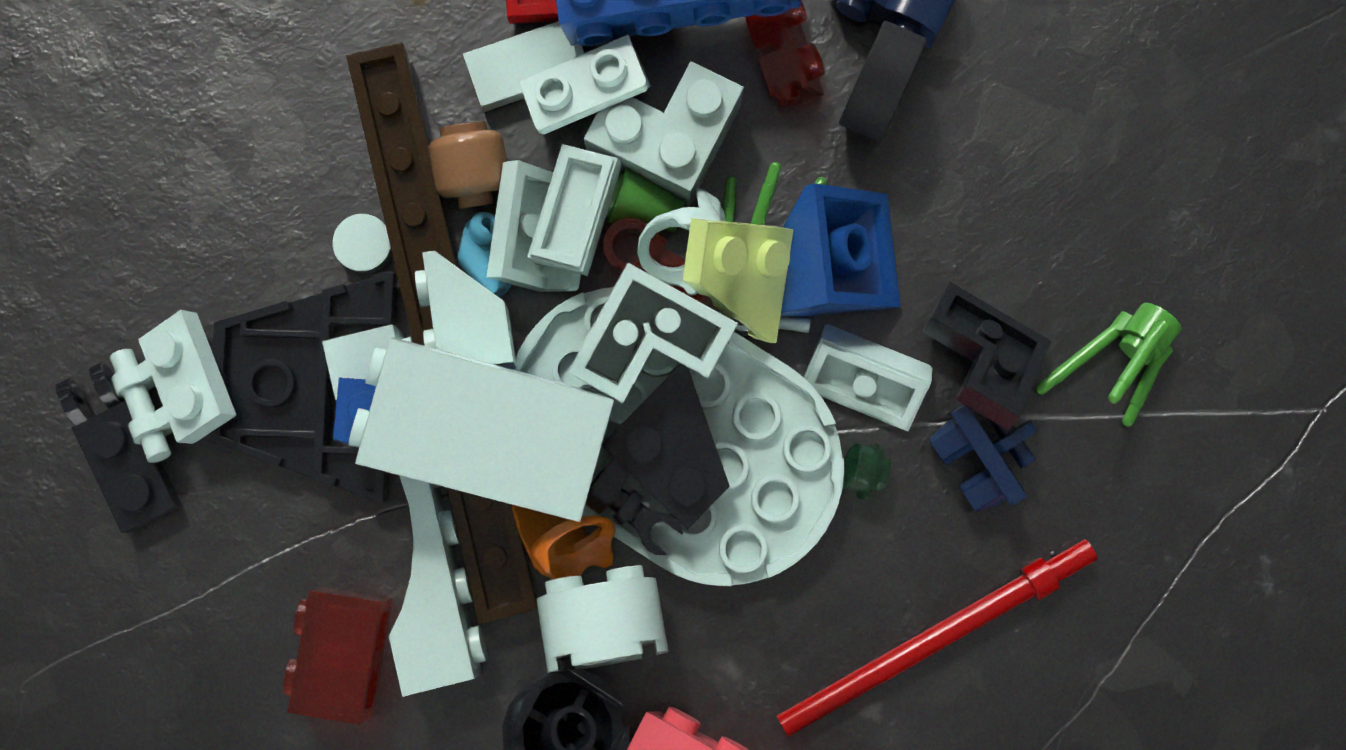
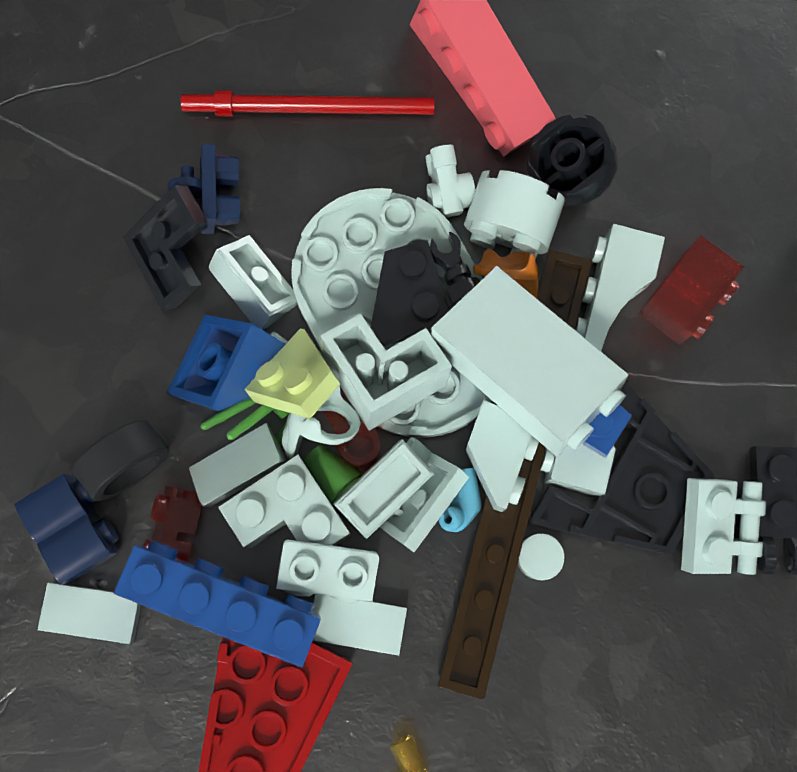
camera: 155 degrees left, 5 degrees down
medium nougat head [428,121,507,209] -> none
clear green plate [843,443,891,500] -> none
bright green plant [1036,303,1182,427] -> none
none -> light aqua slope [189,423,288,507]
none -> light aqua plate [425,144,476,218]

